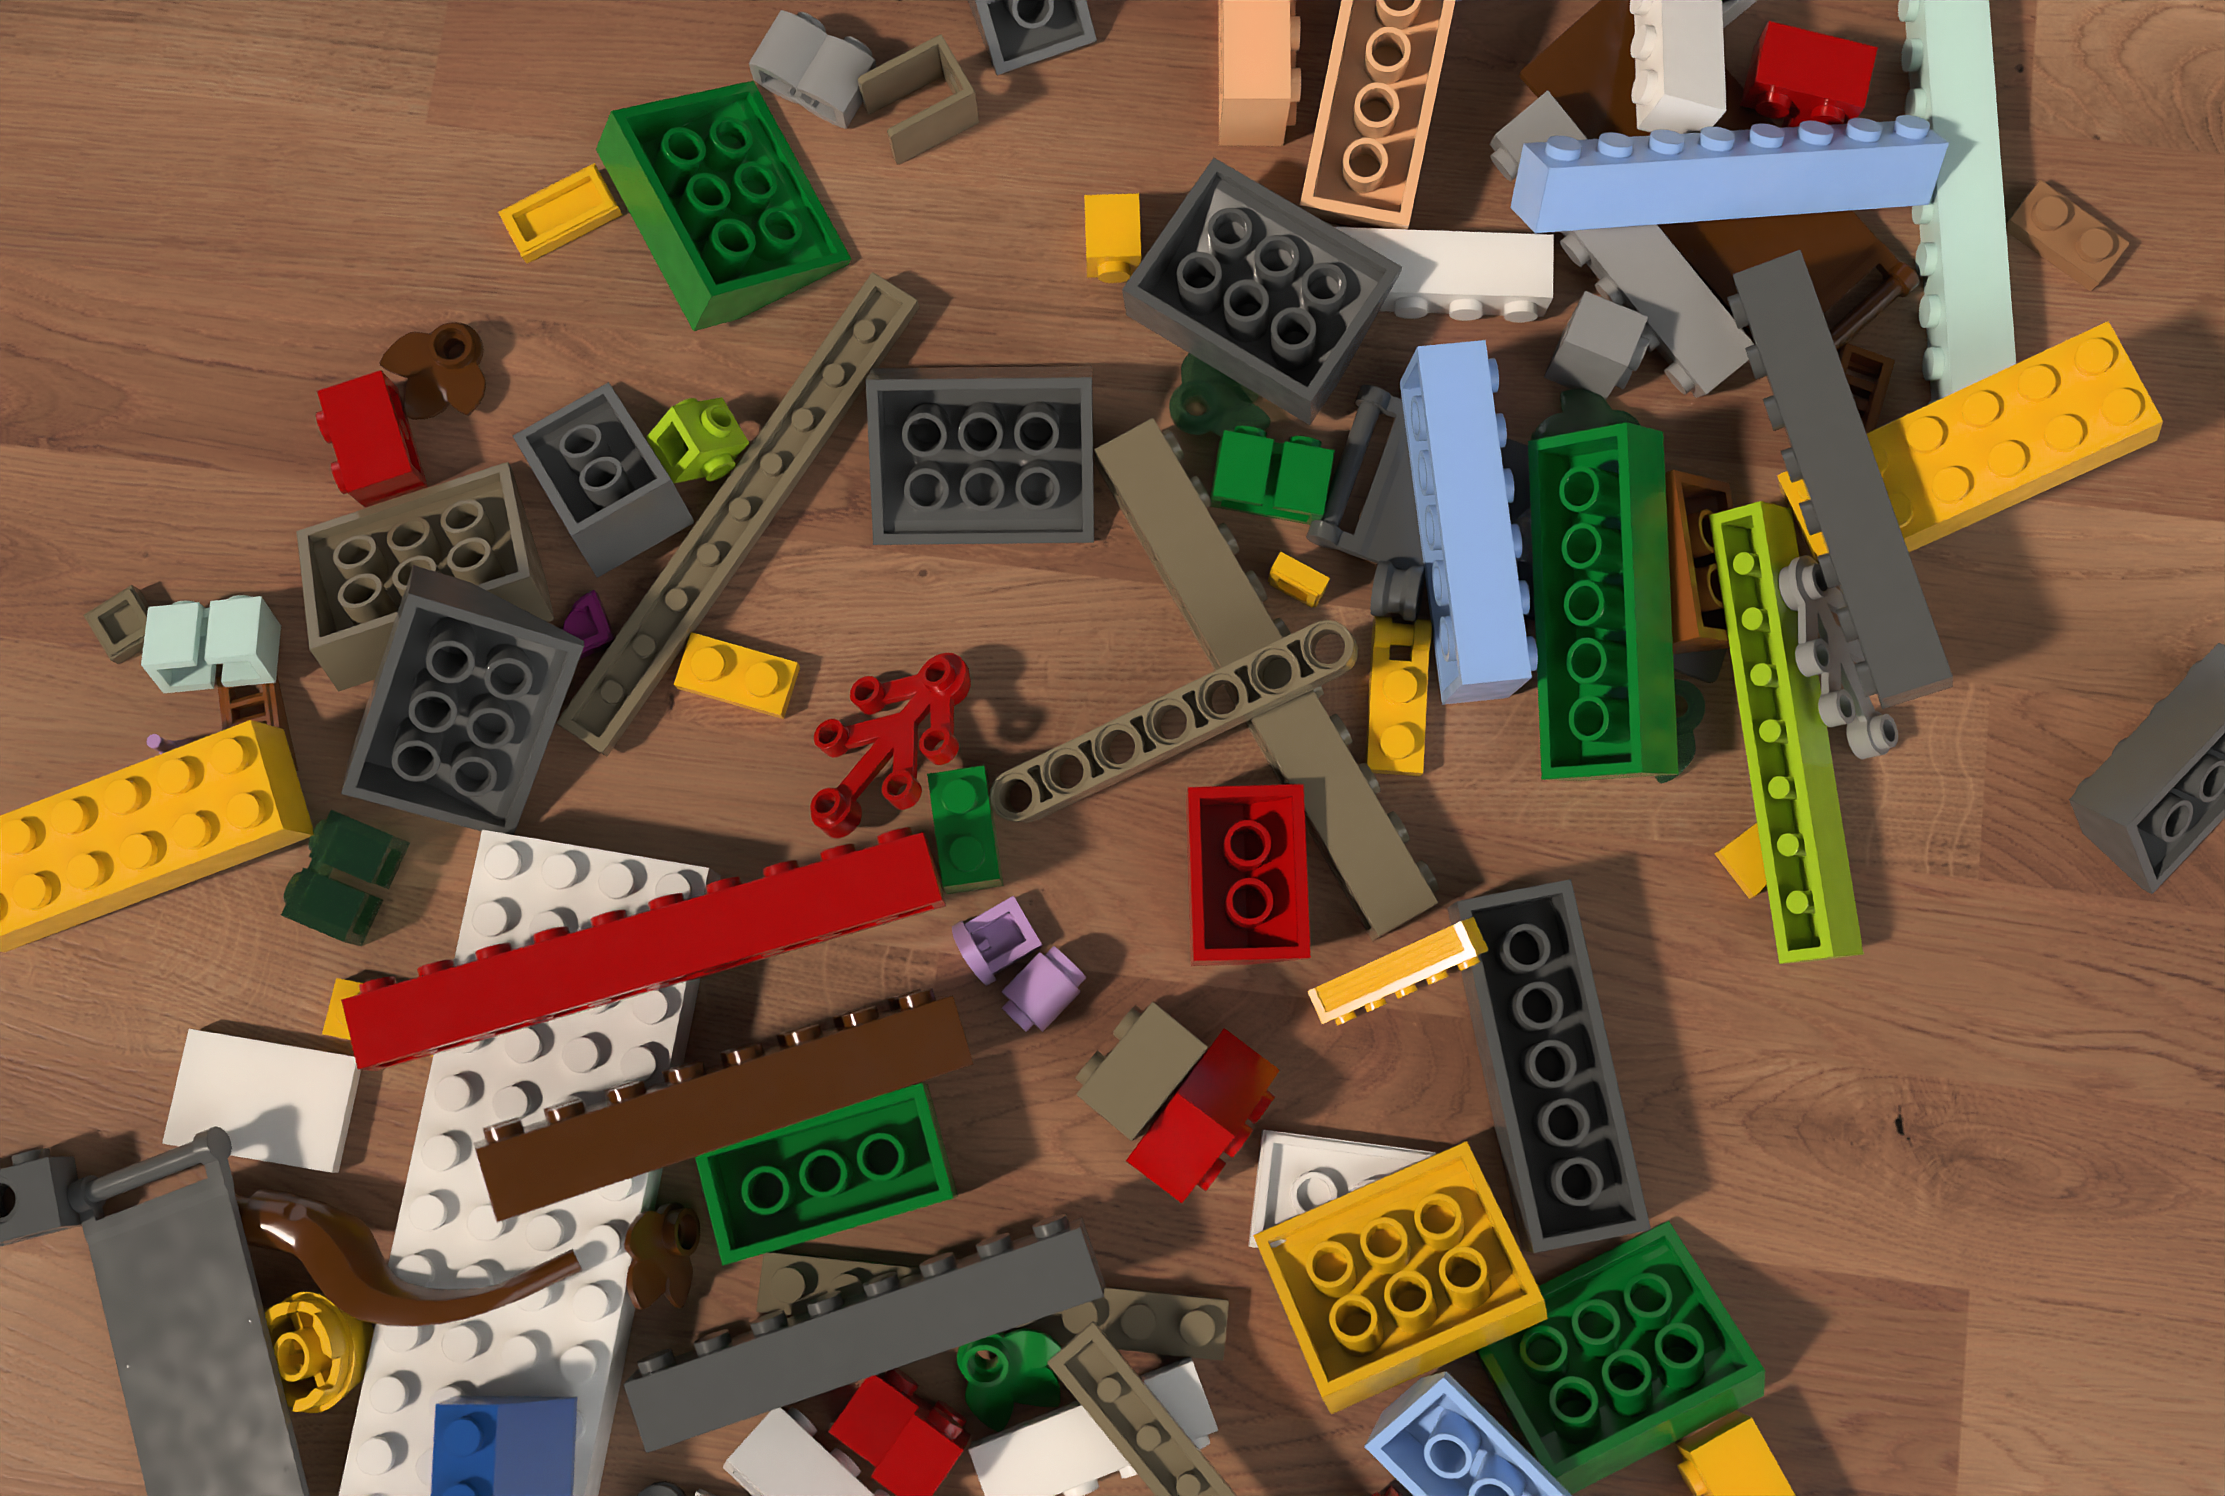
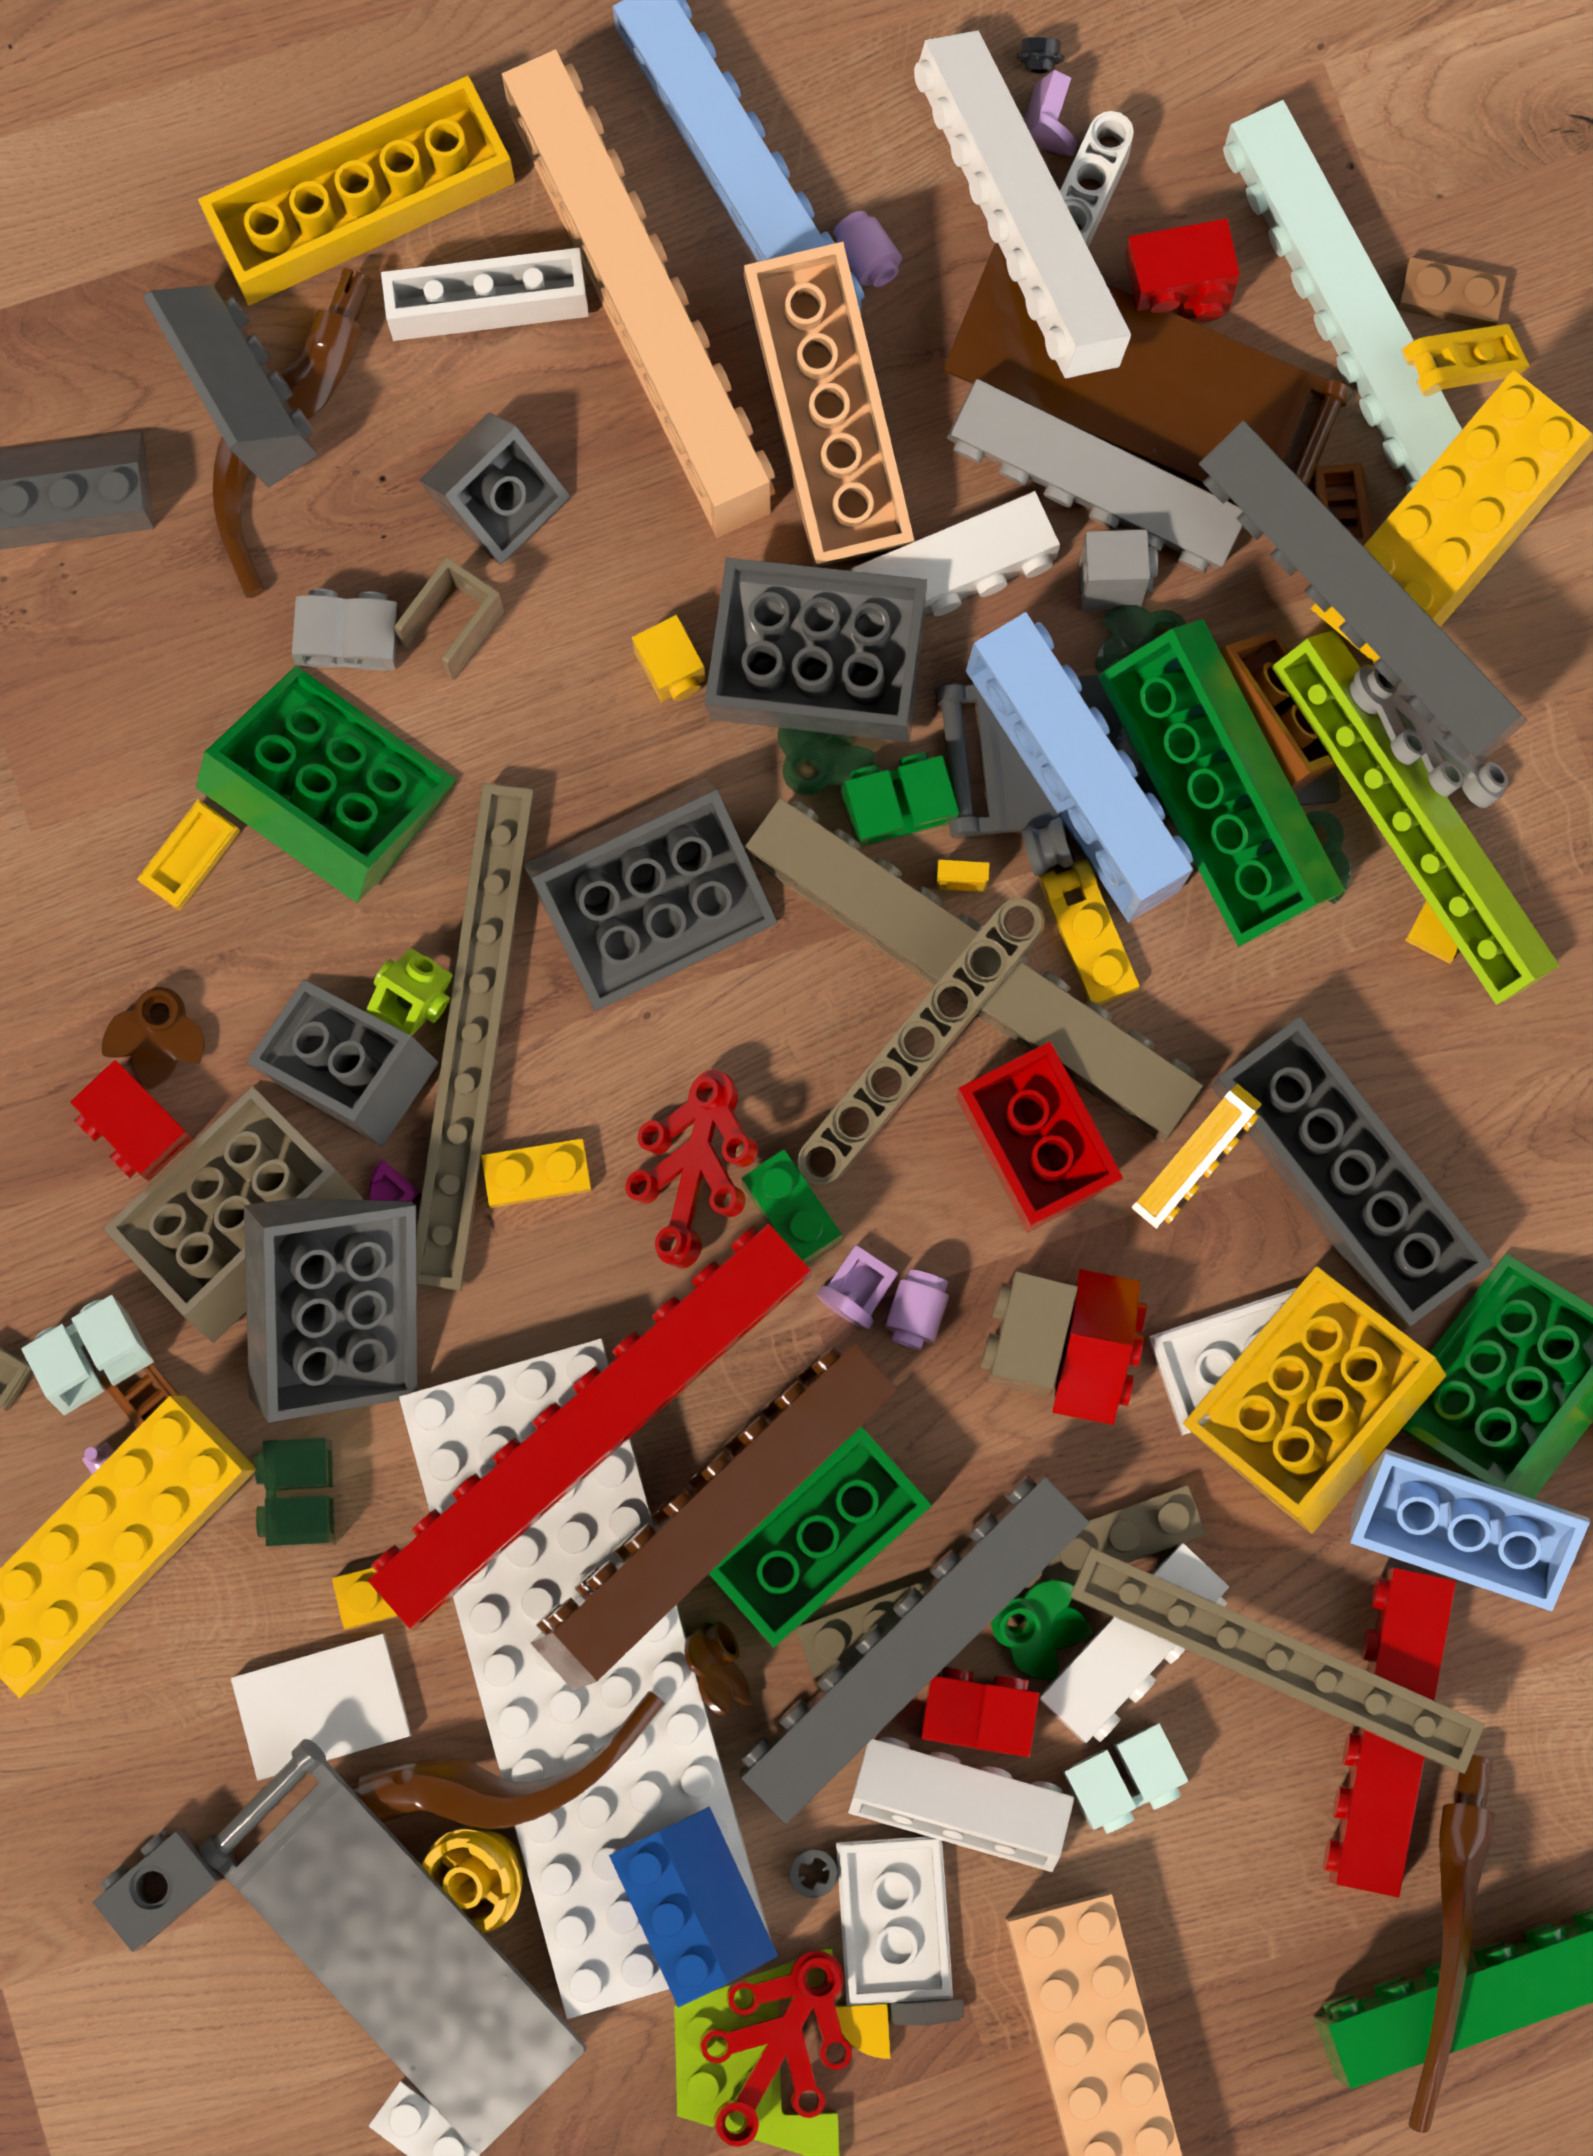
camera: 25 degrees left, 0 degrees up
light blue brick [1510,115,1949,233] -> none
none -> yellow plate [1401,324,1530,396]

